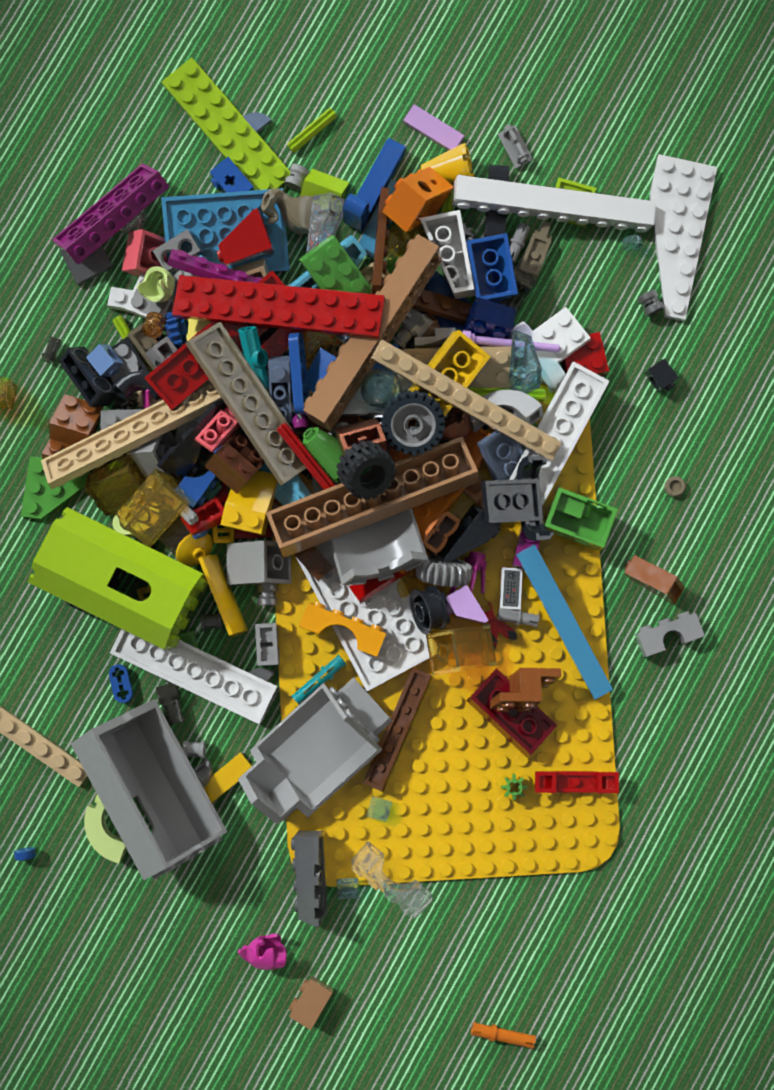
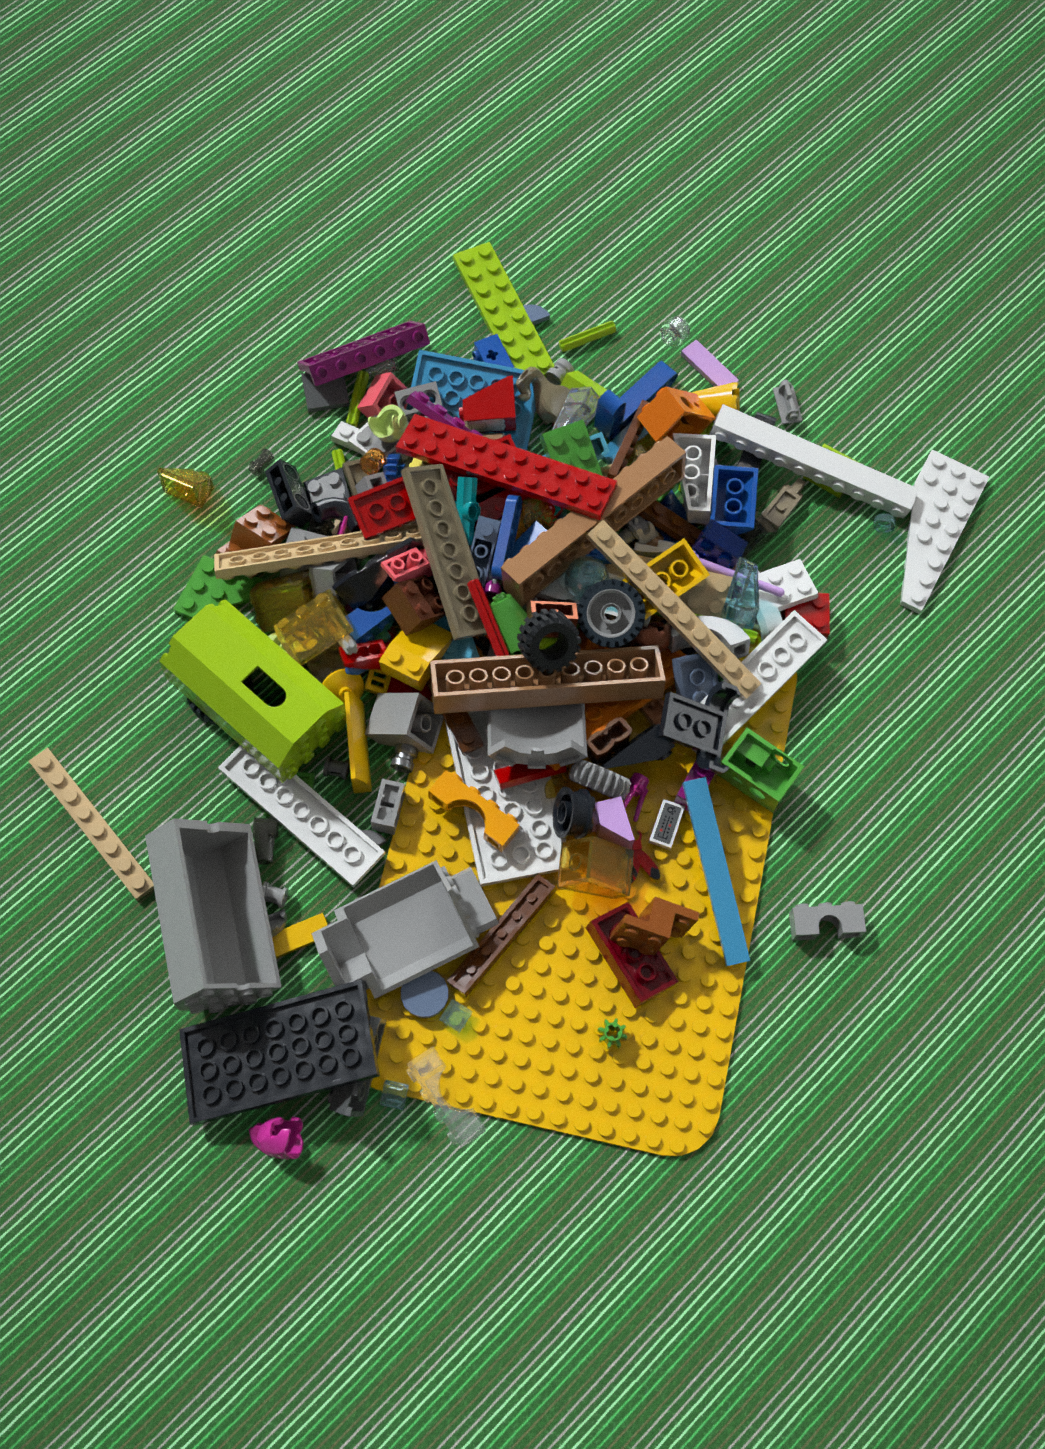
camera: 10 degrees right, 15 degrees down
blue tile [14,847,36,861] -> none
yellowish green arch [84,794,127,864] -> none
medium blue brick [86,344,124,377] -> none
blue beam [109,664,134,703] -> none
medium nougat brick [288,976,333,1030] -> none
teal pin [292,655,346,705] -> none
orange pin [471,1022,536,1049] -> none
light grey axle [497,608,539,628] -> none
light grey pin [509,223,530,265] -> none
red slope [535,771,619,793] -> none
slope [624,555,685,605] -> none
flat silver wheel [637,289,664,317] -> none
black brick [644,358,678,393] -> none
dark tan tile [664,476,686,497] -> none
none -> black plate [179,979,380,1126]
none -> lime axle [346,370,369,427]
none -> sand blue tile [401,971,448,1018]
none -> clear head [660,316,690,347]

